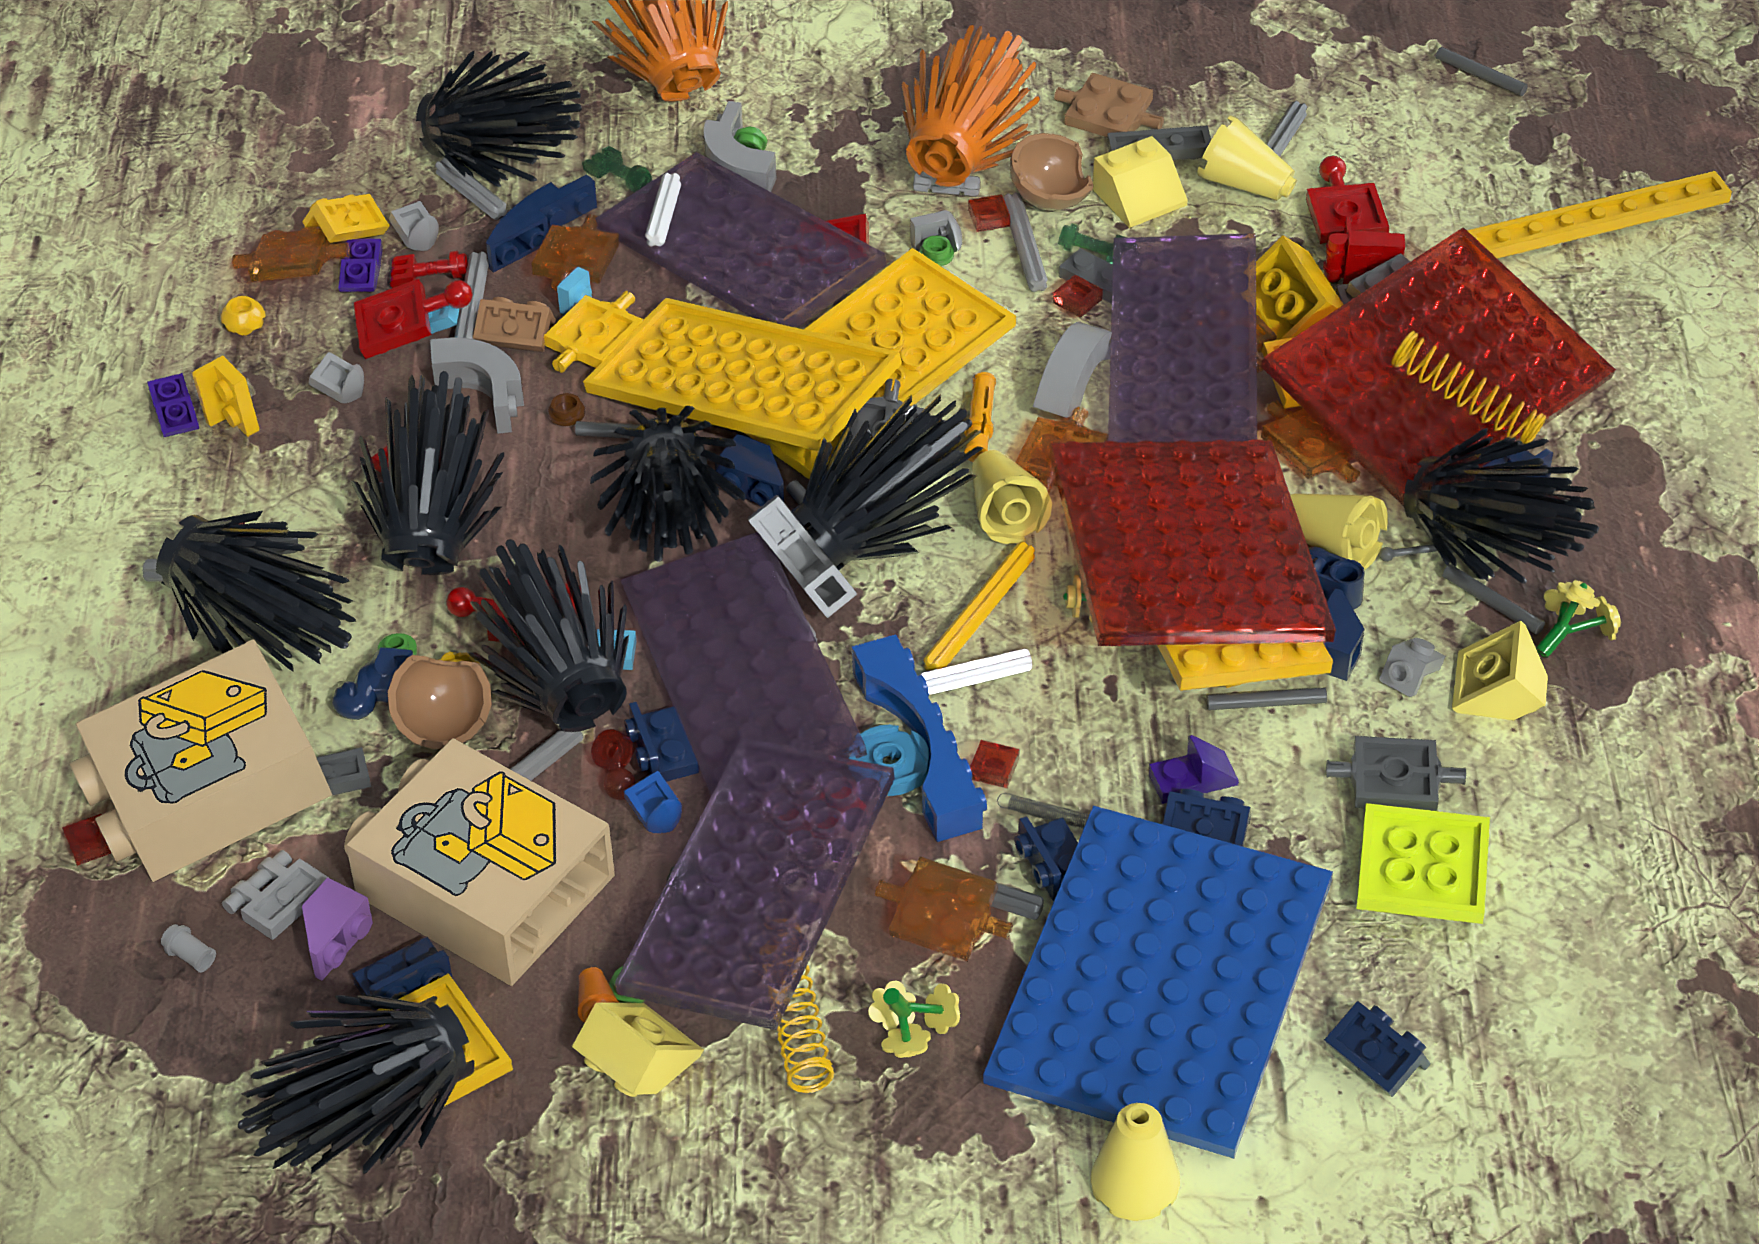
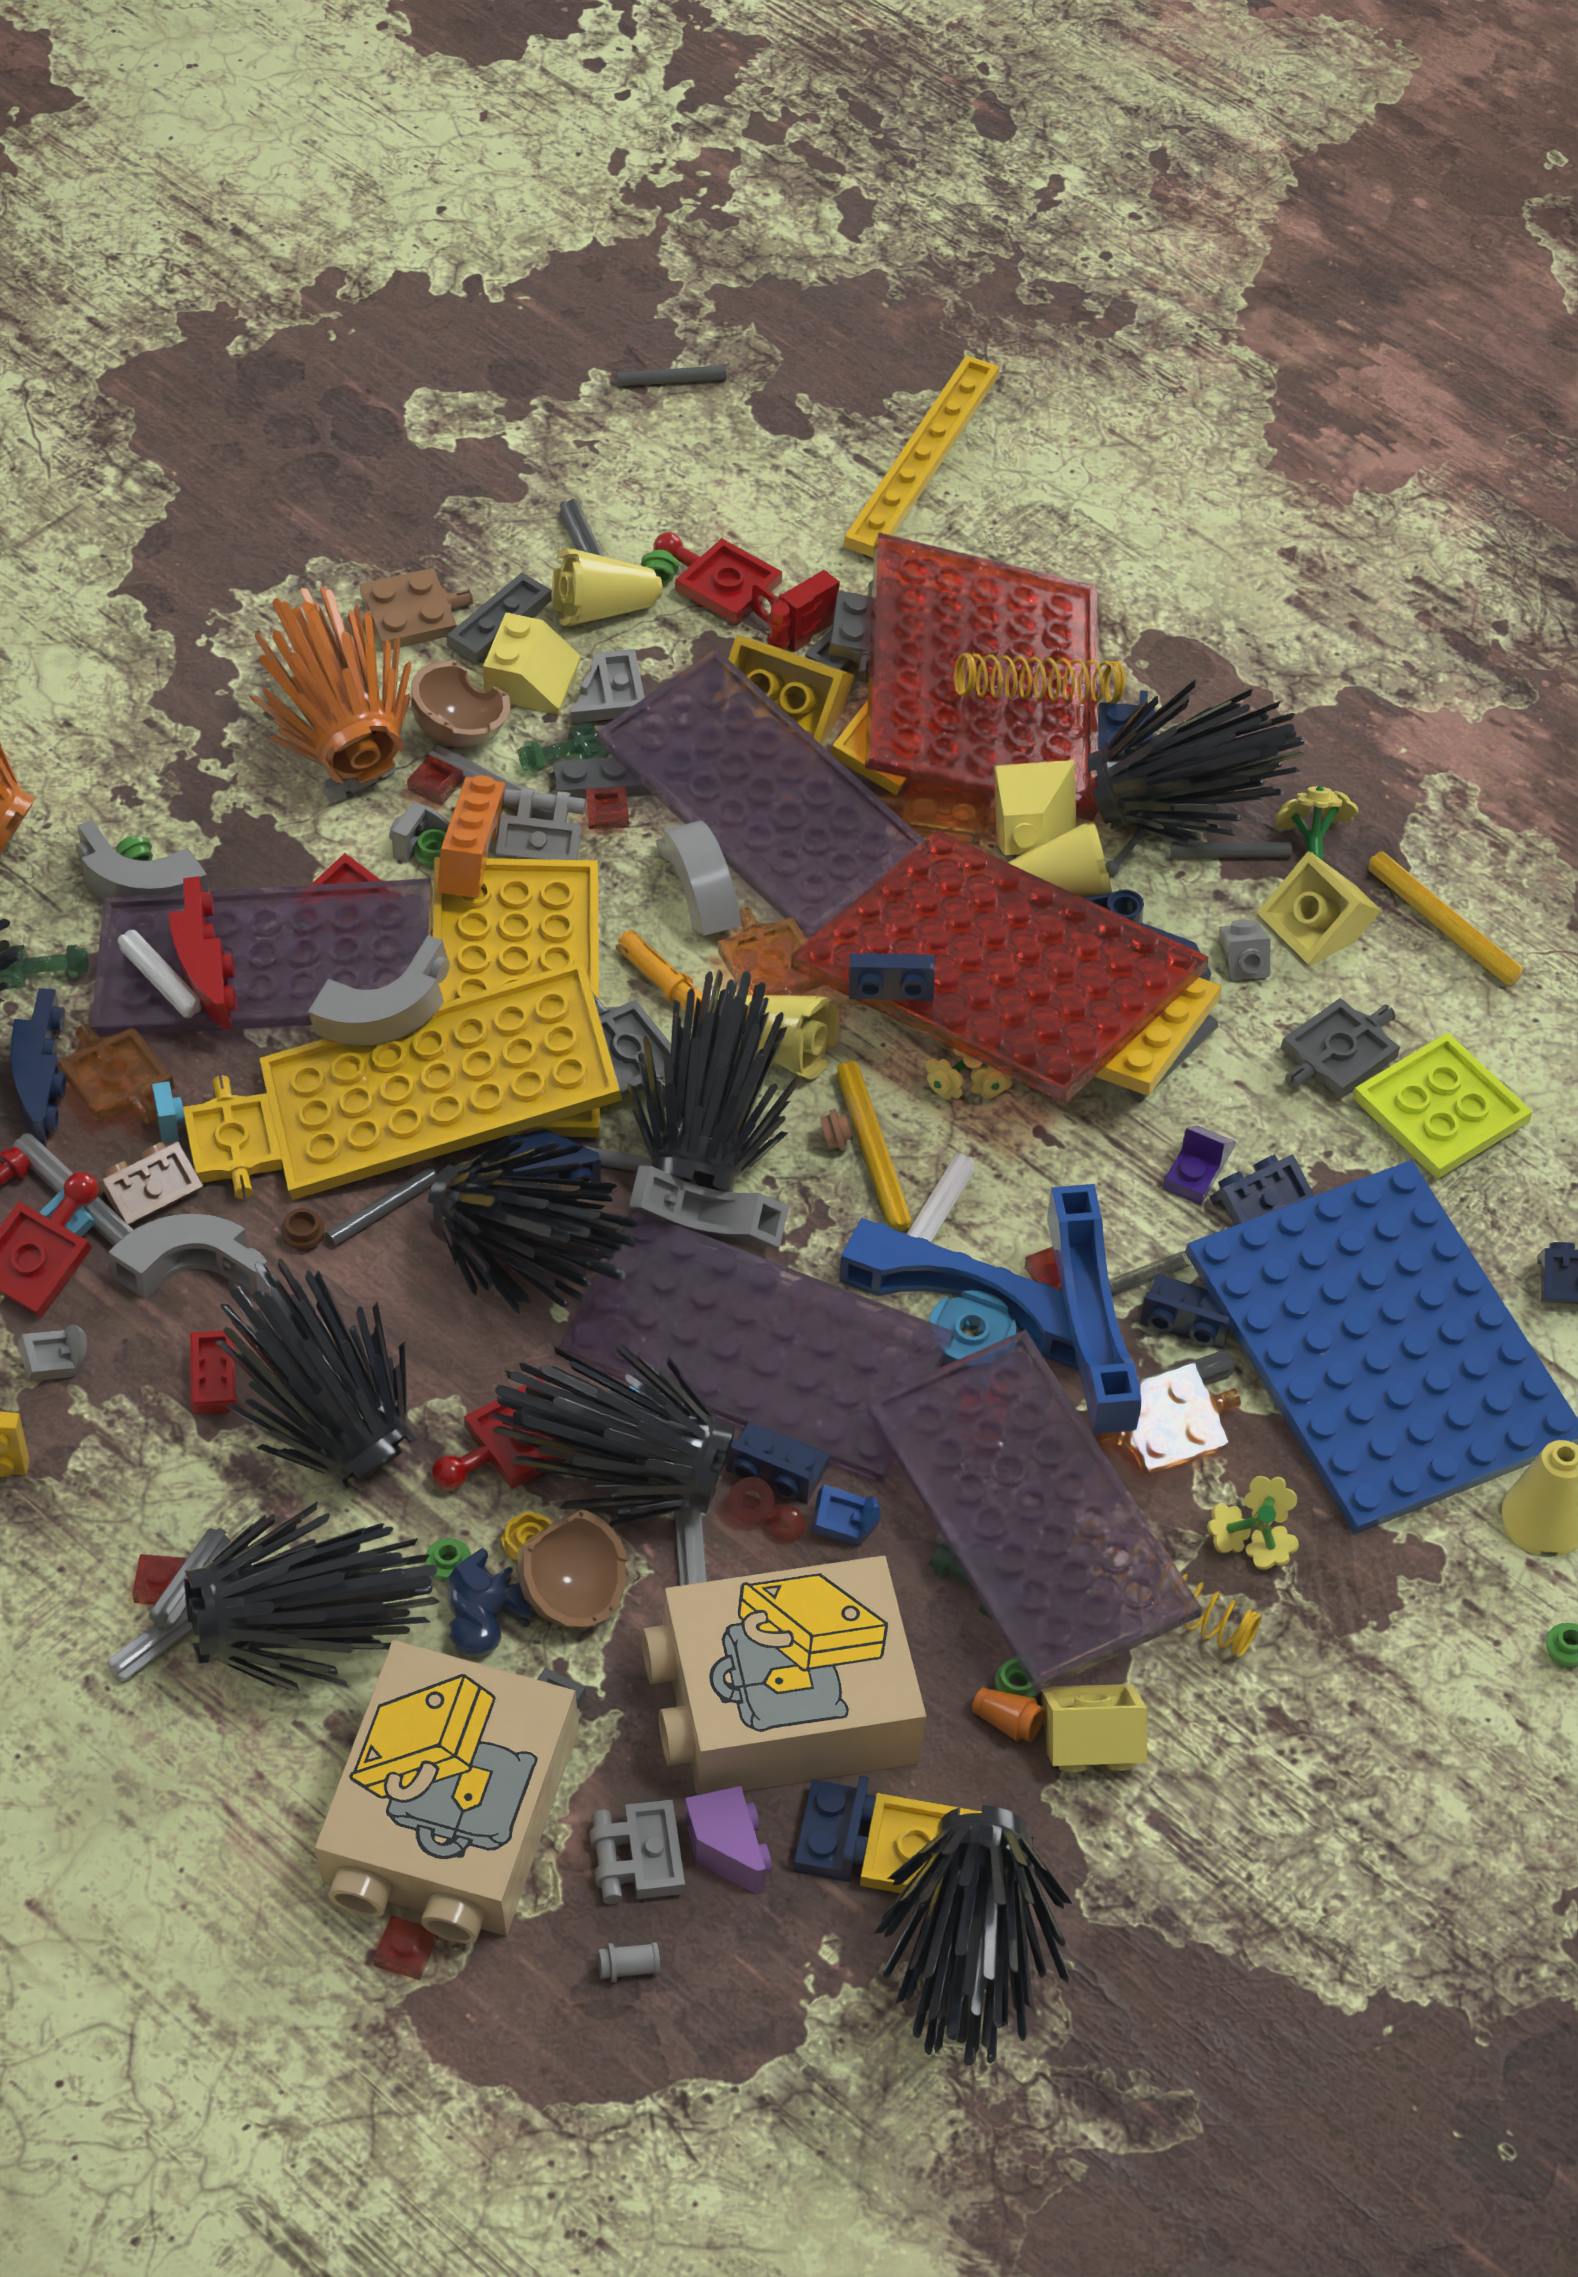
camera: 50 degrees left, 5 degrees up
none -> red slope [168,876,238,1030]
none -> light grey arch [308,935,450,1046]
none -> orange arch [437,775,505,898]
none -> light grey plate [496,787,586,860]
none -> light grey wing [570,649,646,723]
none -> bright green plate [641,550,679,584]
none -> nougat plate [820,1109,853,1151]
none -> dark blue bracket [849,953,935,1001]
none -> light yellow slope [994,760,1076,855]
none -> blue arch [1047,1184,1143,1434]
none -> yellow axle [1368,851,1523,986]

